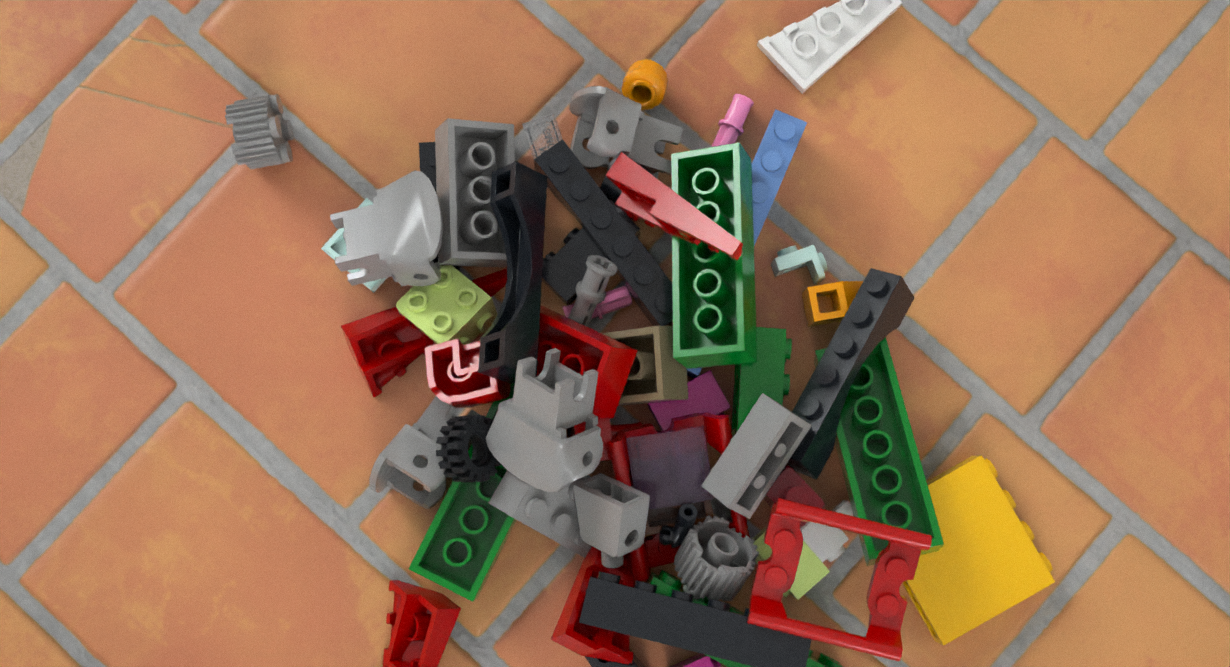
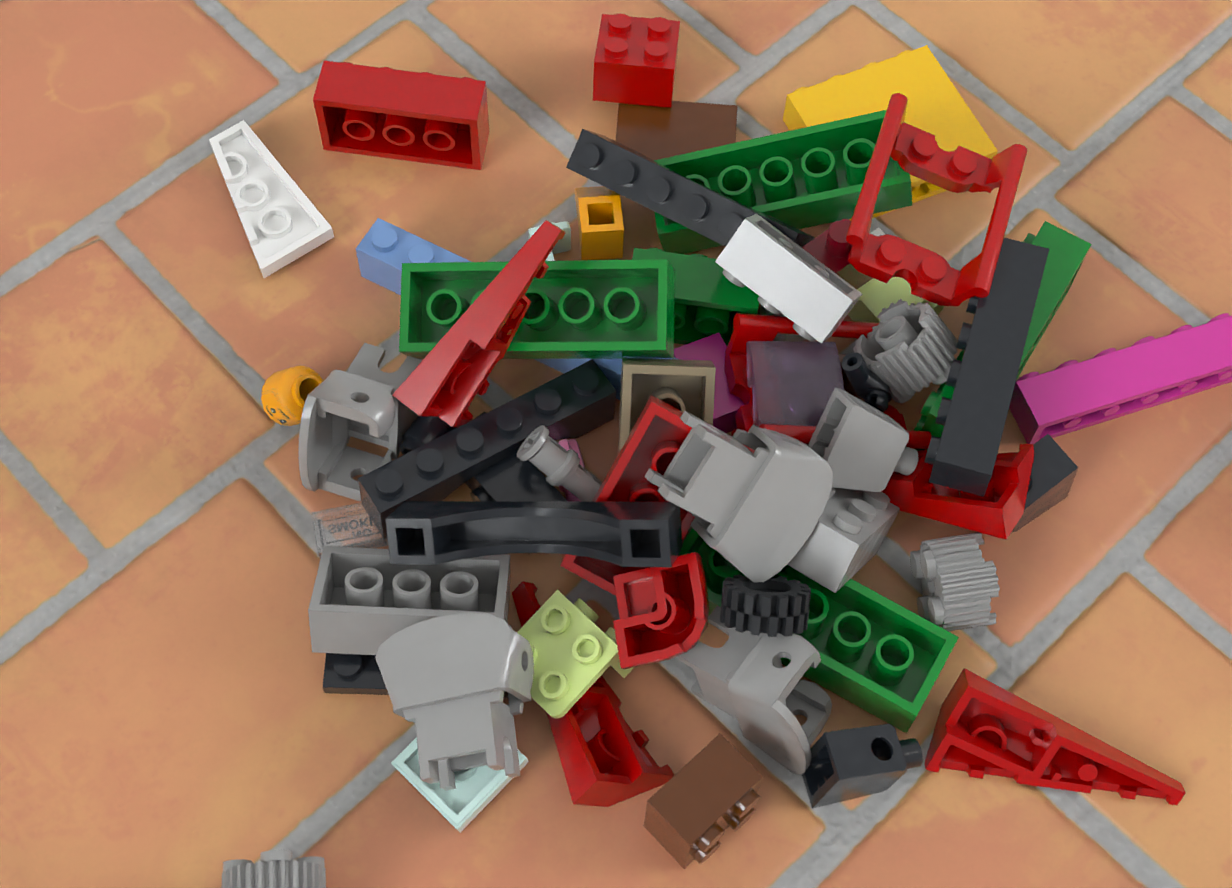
camera: 90 degrees left, 20 degrees down
bright pink axle [711,94,754,147] -> none
none -> red brick [313,60,490,170]
none -> red brick [593,14,680,108]
none -> reddish brown tile [615,101,737,161]
none -> reddish brown brick [644,734,763,869]
none -> black torso [802,724,923,808]
none -> light grey brick [910,532,1000,632]

